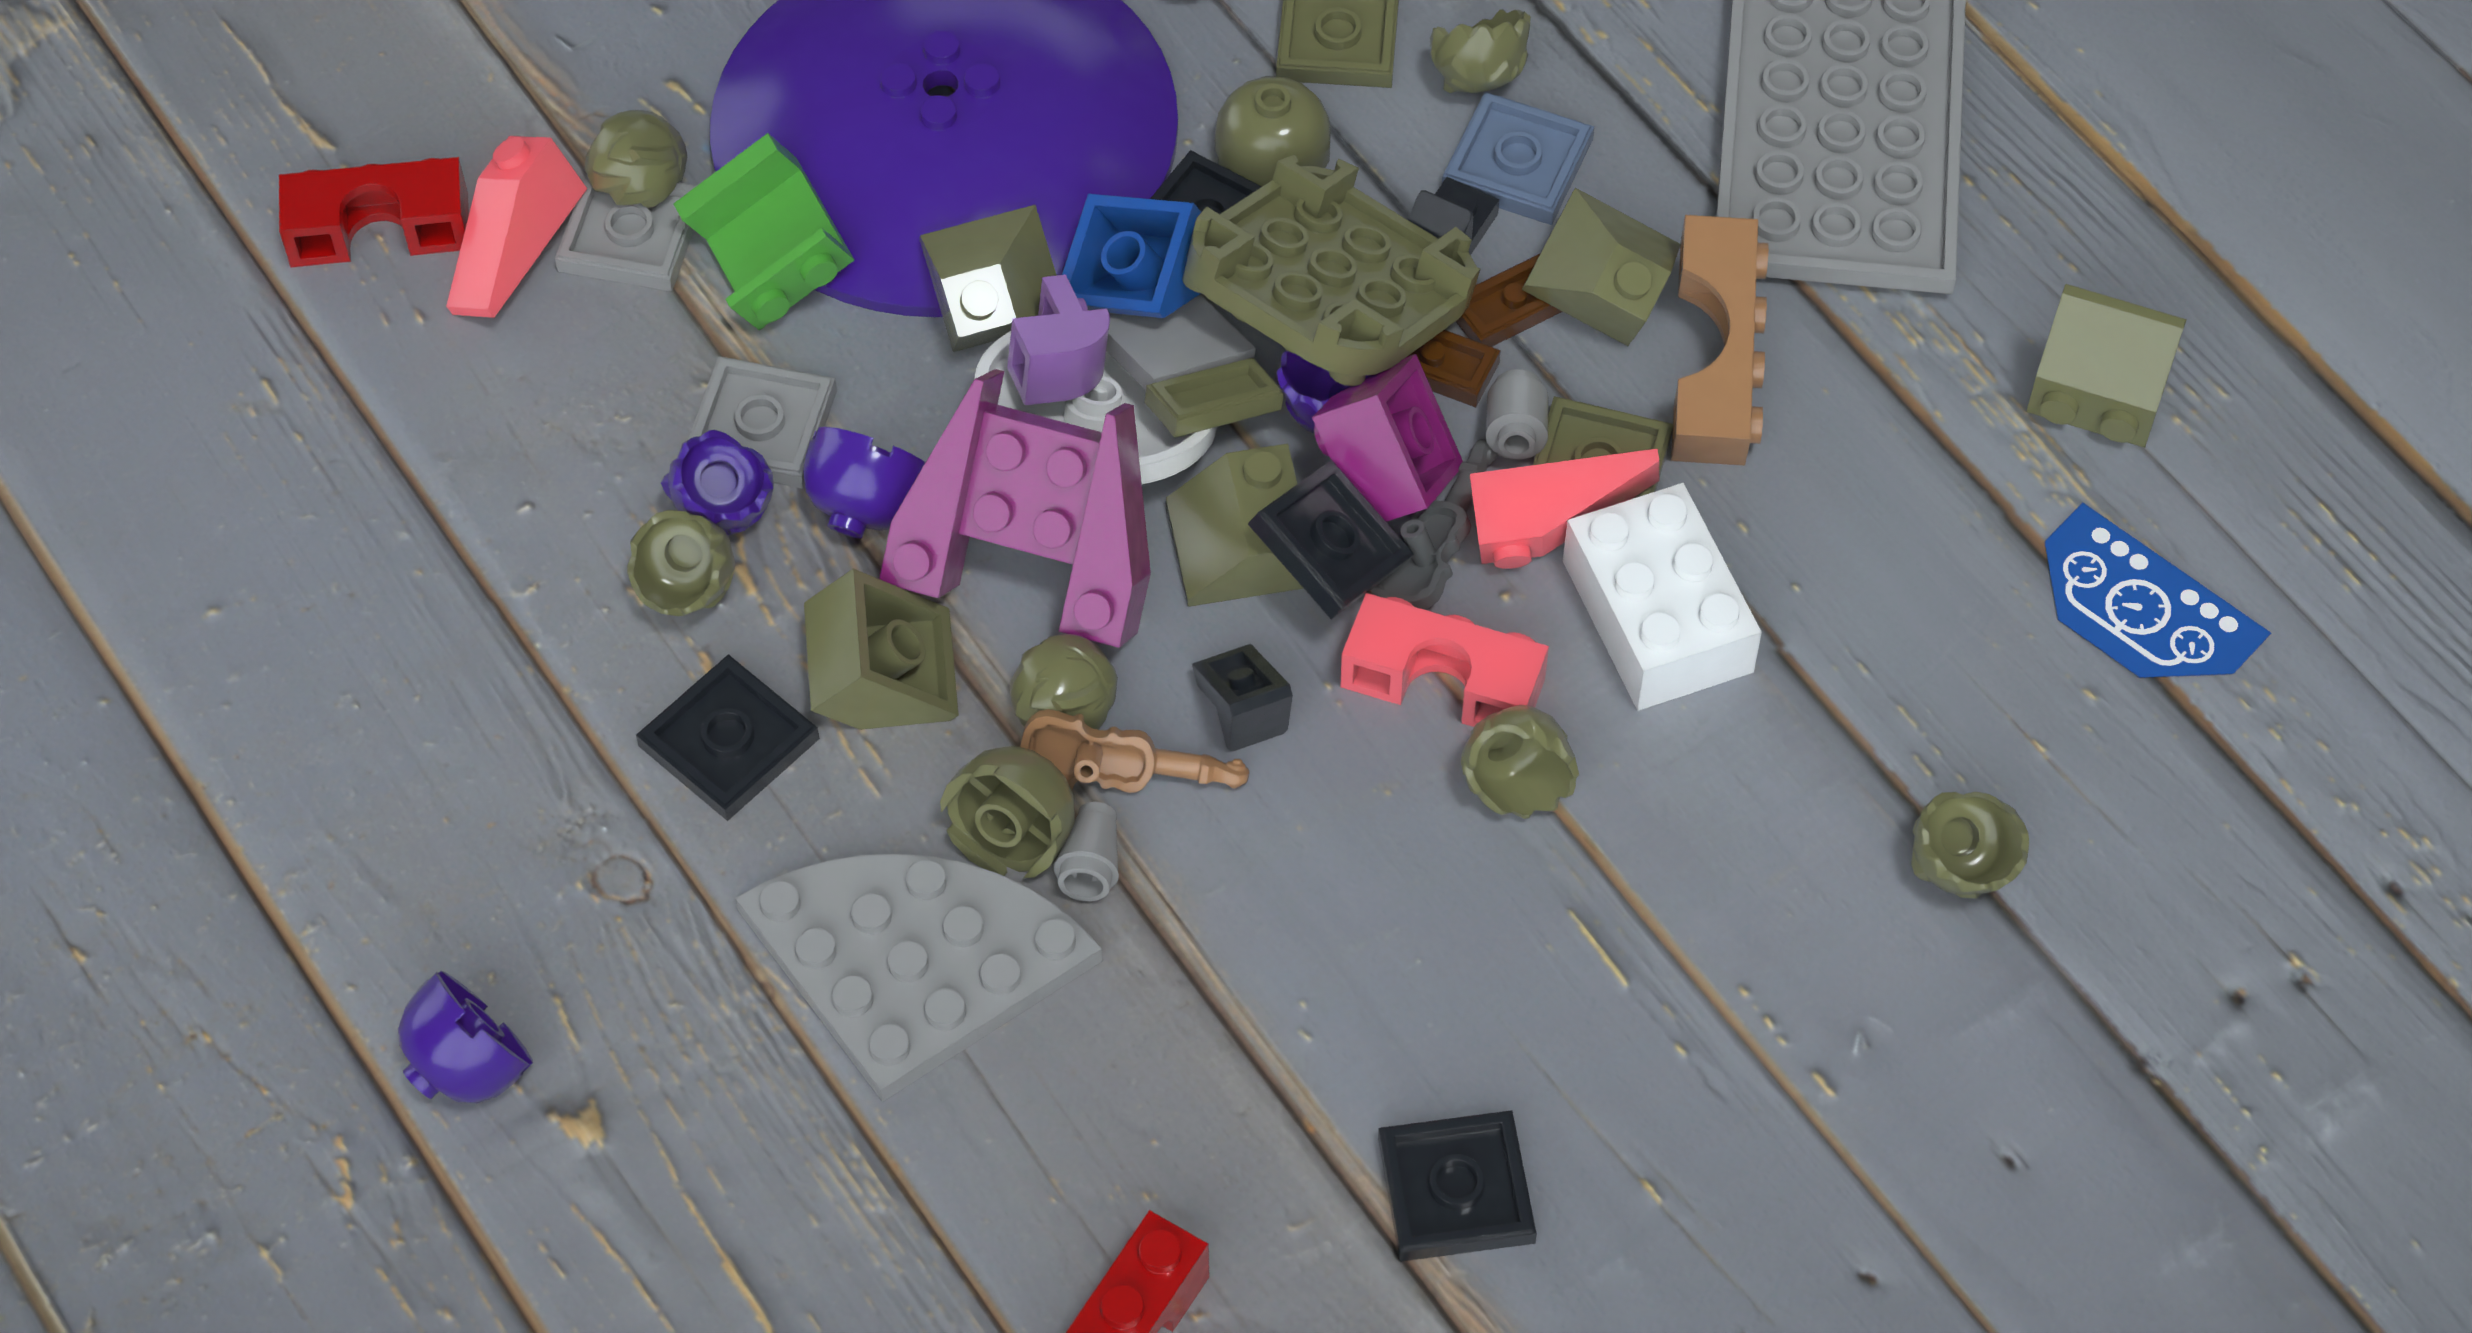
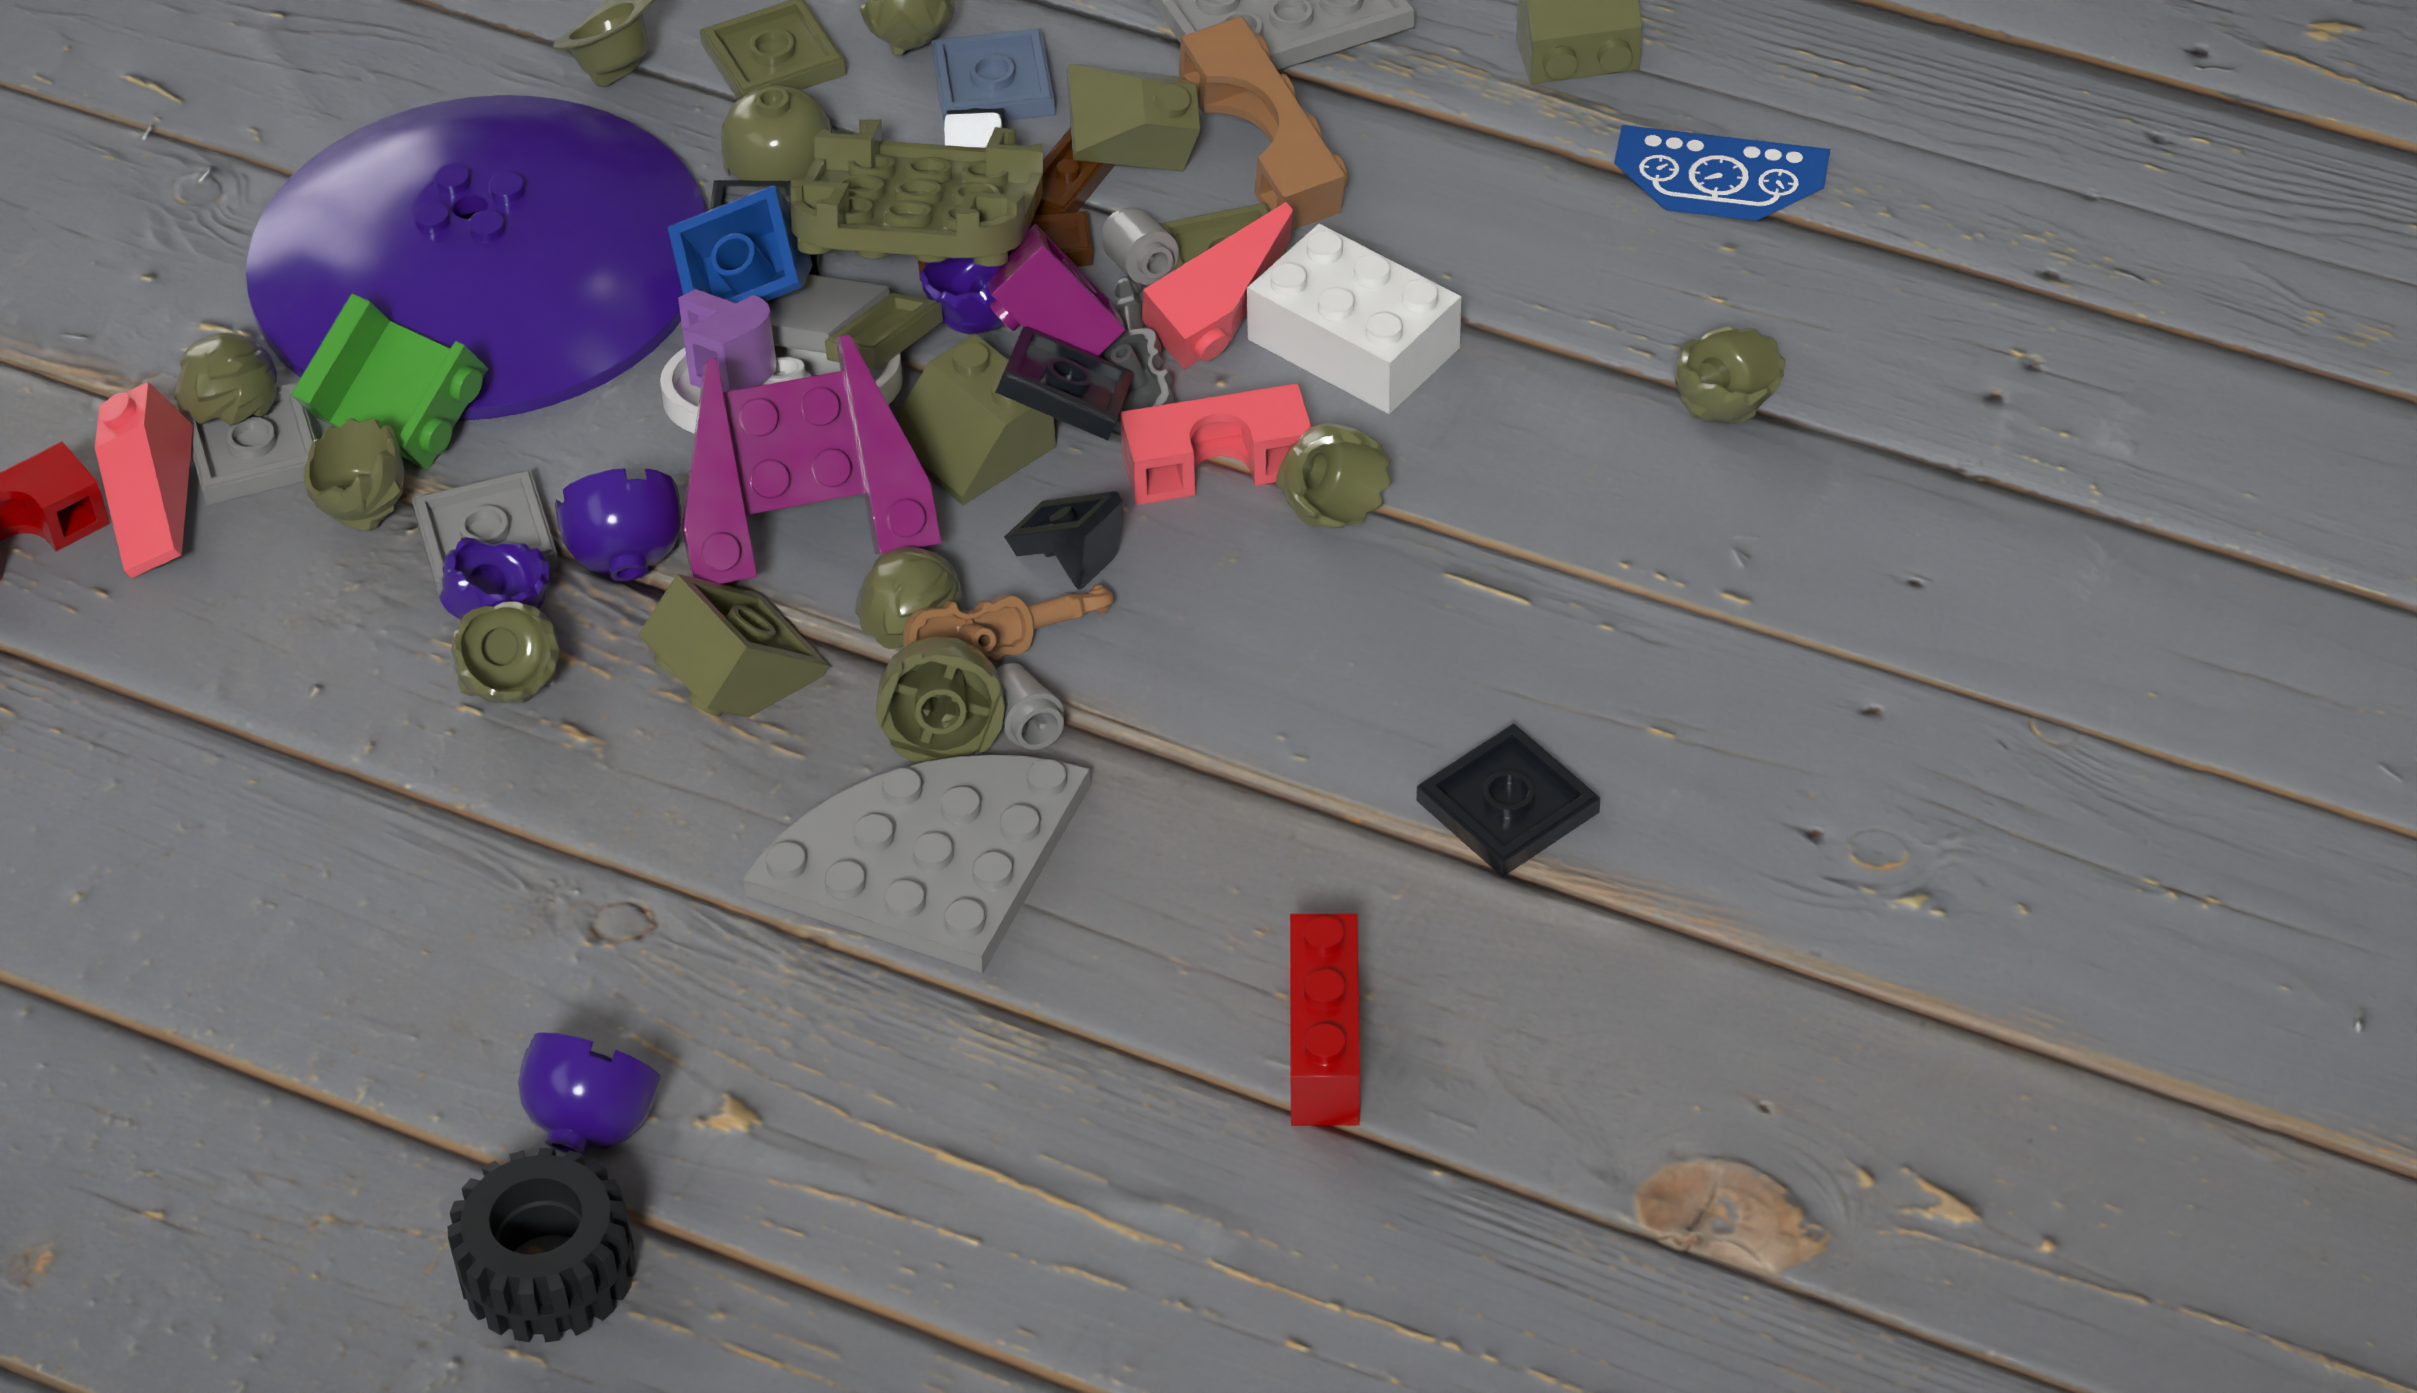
camera: 30 degrees left, 10 degrees down
black tile [636,654,820,821] -> none
olive slope [919,205,1057,352] -> none
none -> olive hair [303,418,405,531]
none -> black tyre [447,1148,636,1342]

